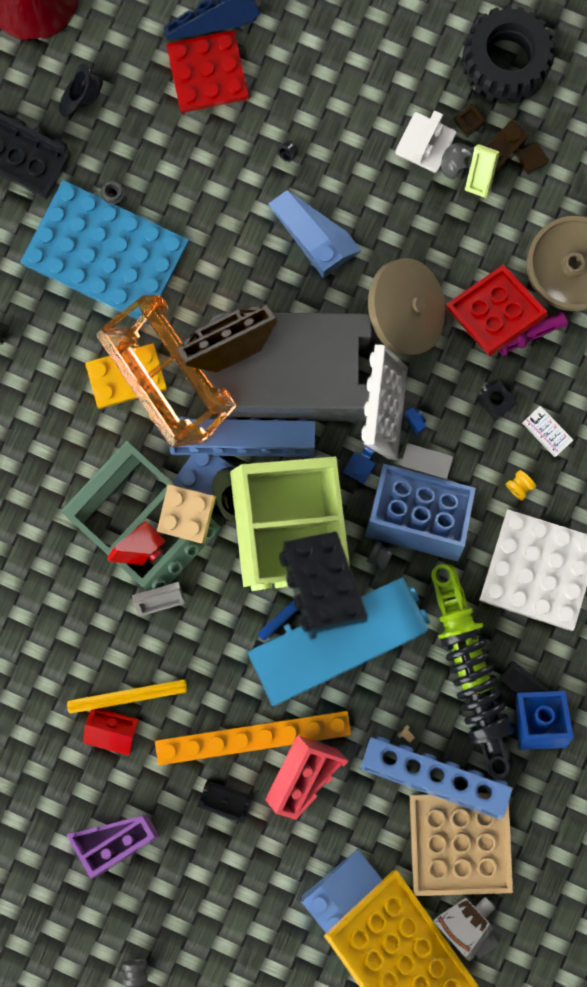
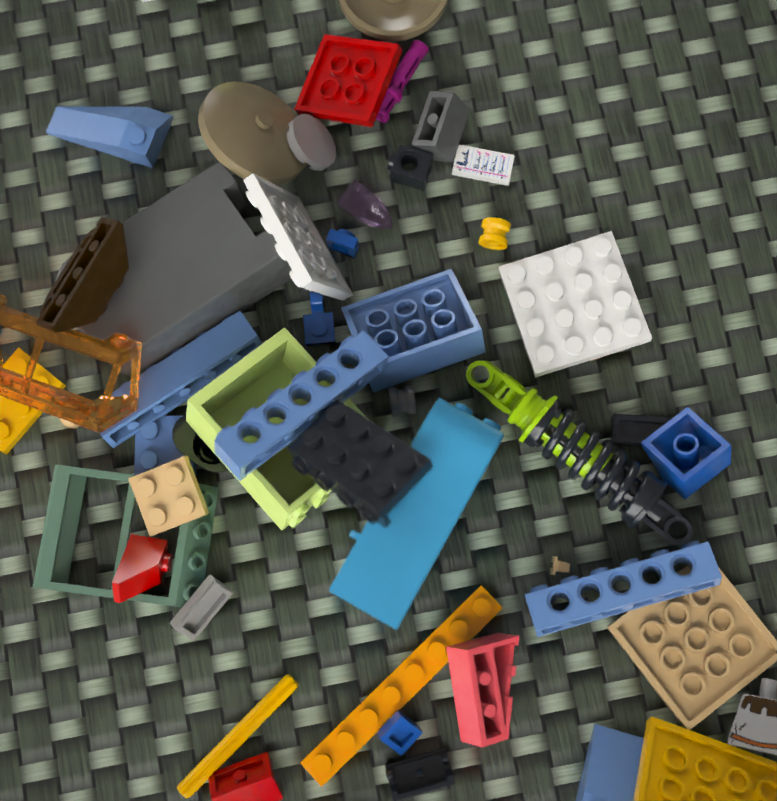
camera: 30 degrees left, 5 degrees down
blue tile [257,600,297,640] -> none
black hinge [277,141,298,162] -> none
light grey tile [400,443,453,480] -> none
none -> medium blue brick [214,331,389,481]
none -> light grey tile [286,114,336,171]
none -> clear purple plate [336,180,393,229]
none -> blue plate [376,710,423,756]
none -> dark grey brick [411,91,470,162]

